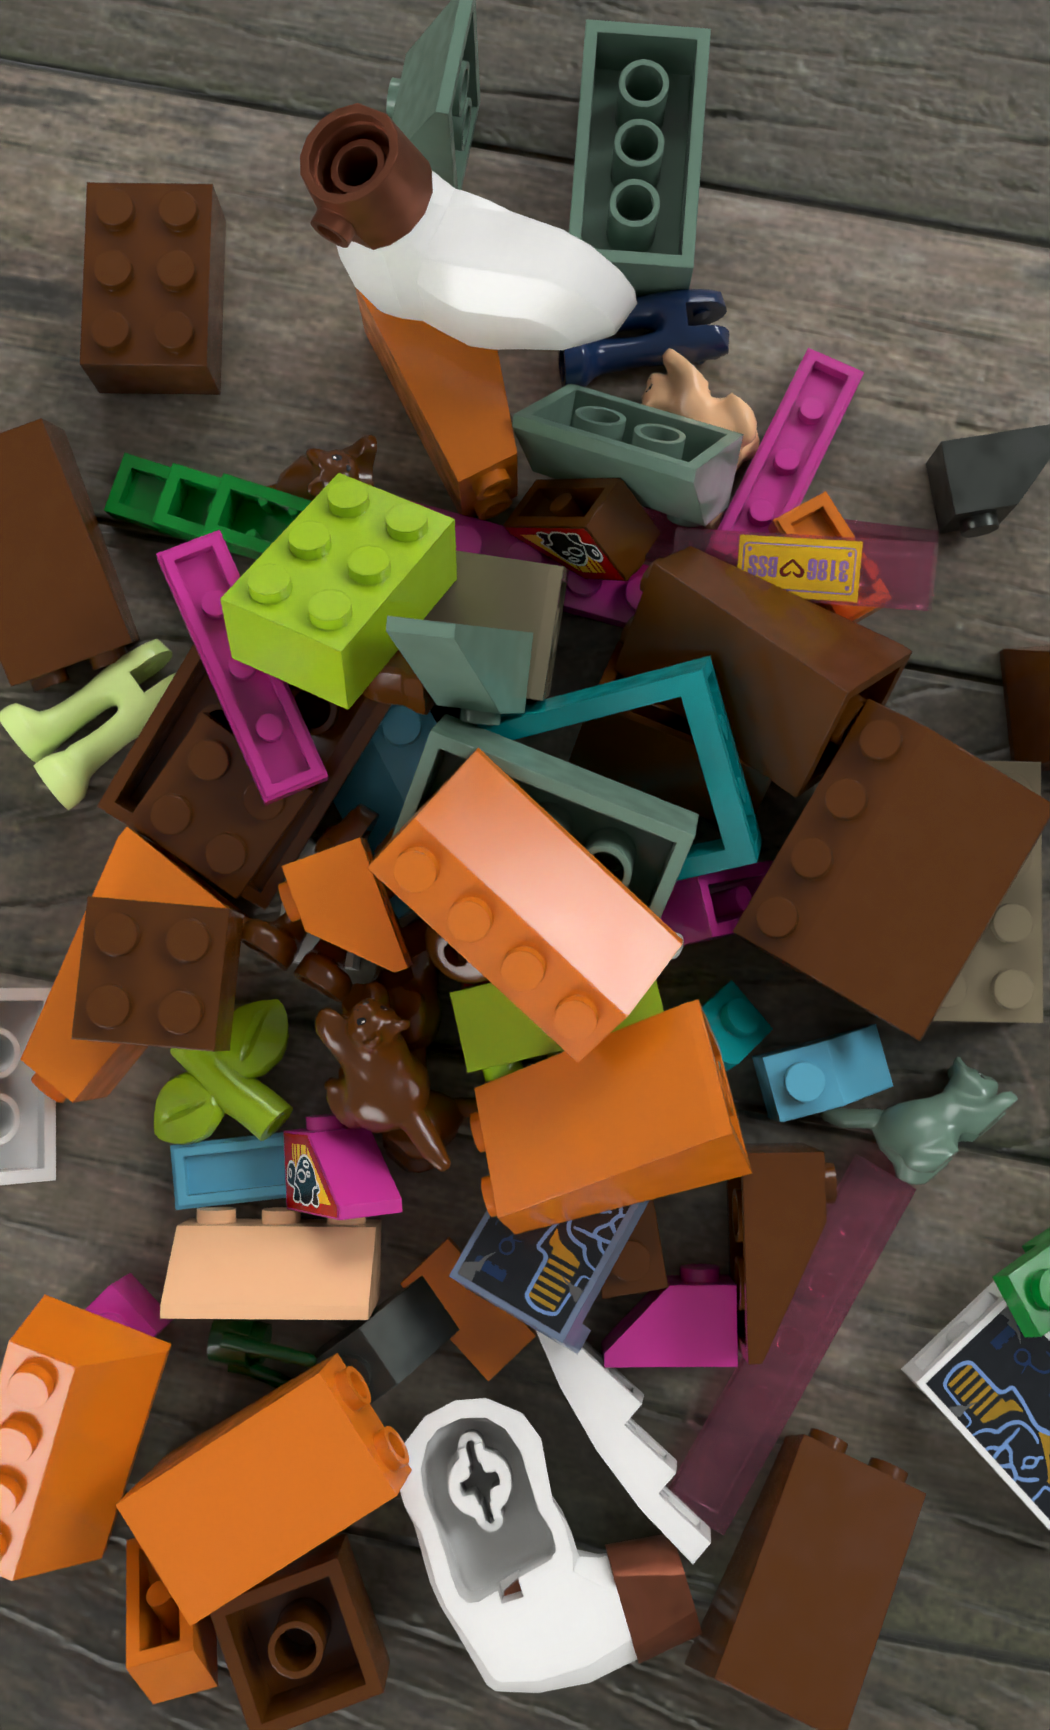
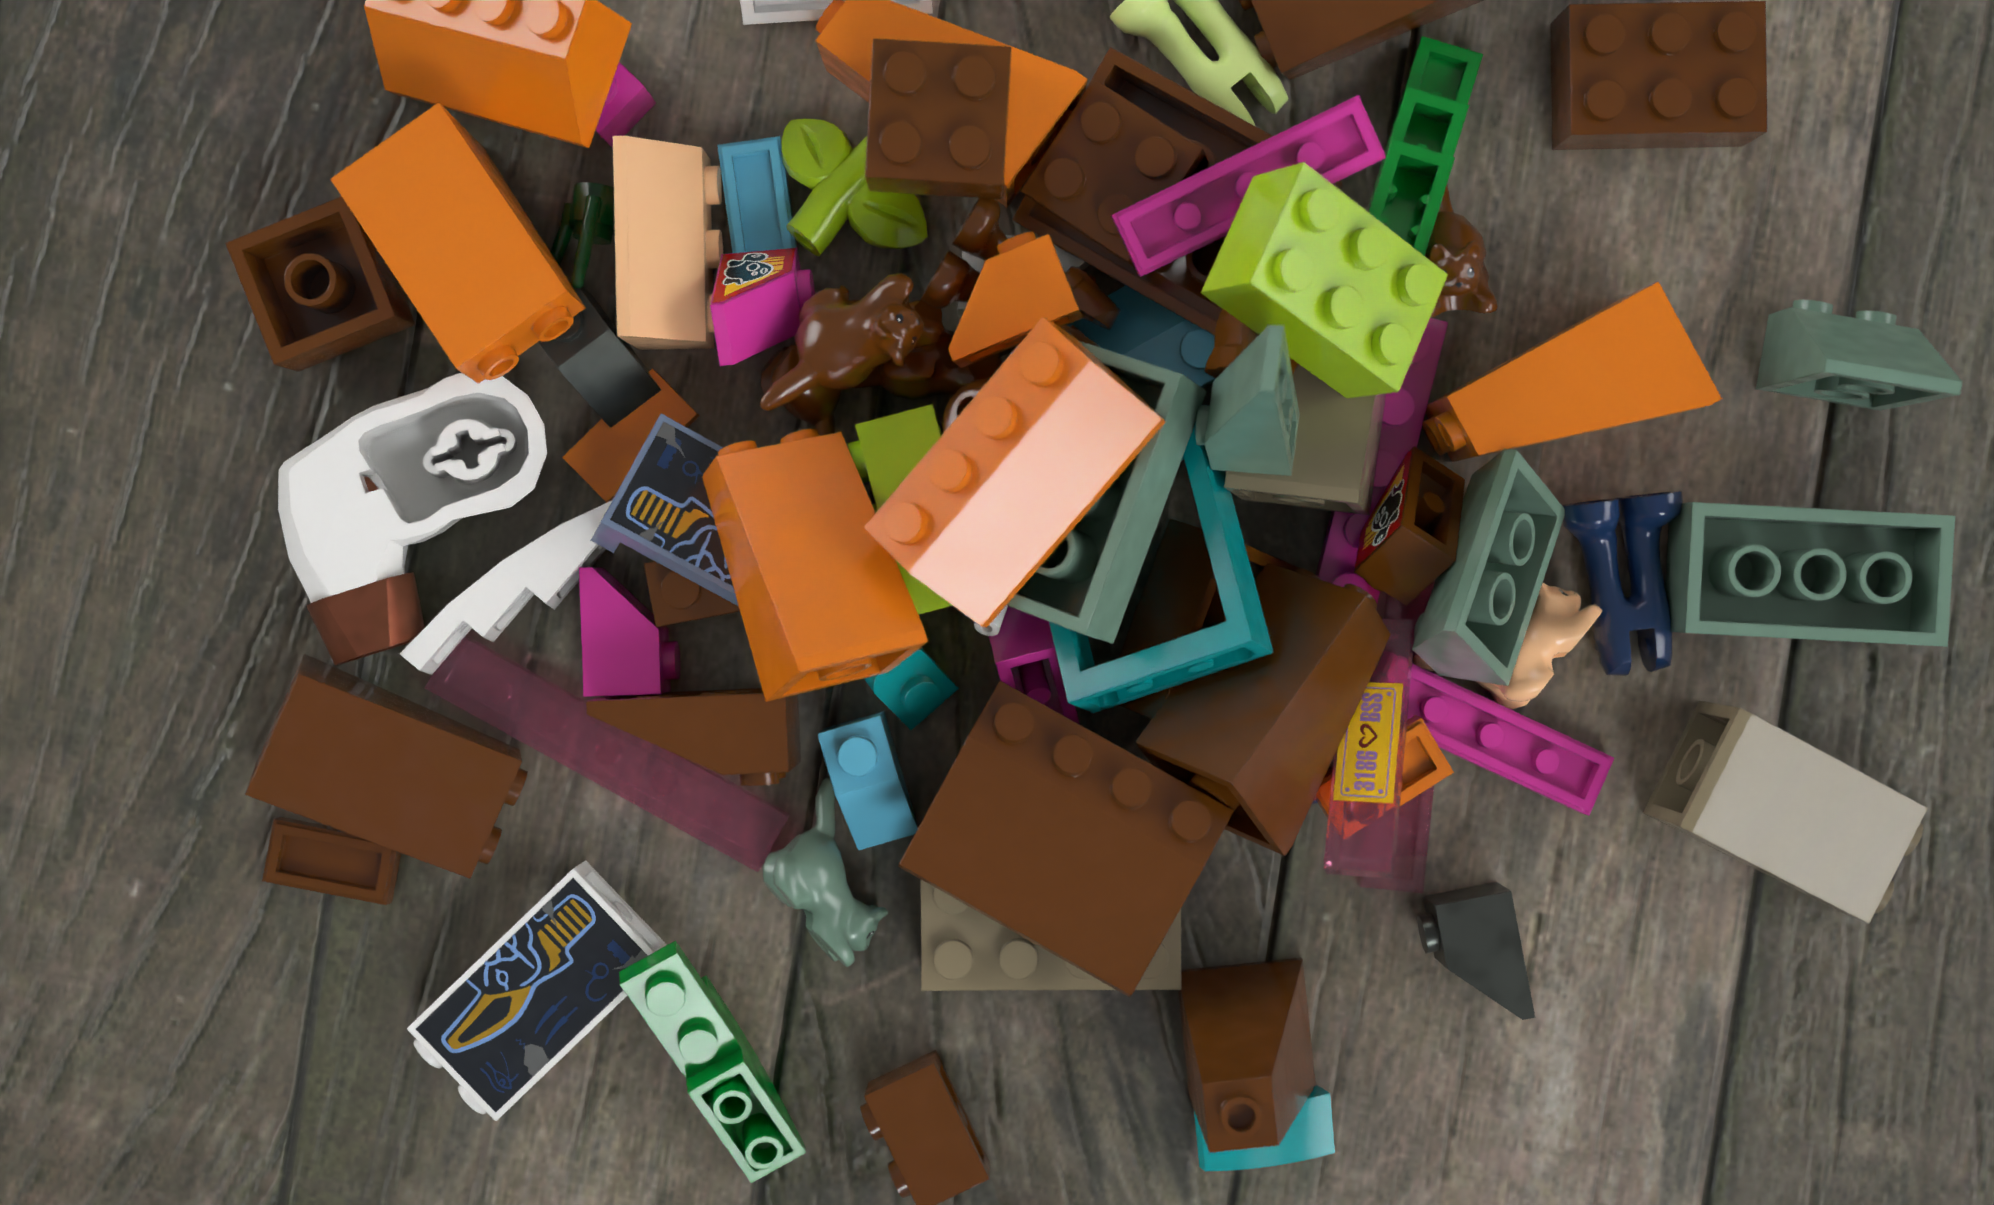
camera: 85 degrees right, 5 degrees up
orange slope [126,1538,218,1704] -> none
white piece [300,103,637,350] -> none
none -> reddish brown tile [262,817,401,905]
none -> slope [1643,700,1928,924]

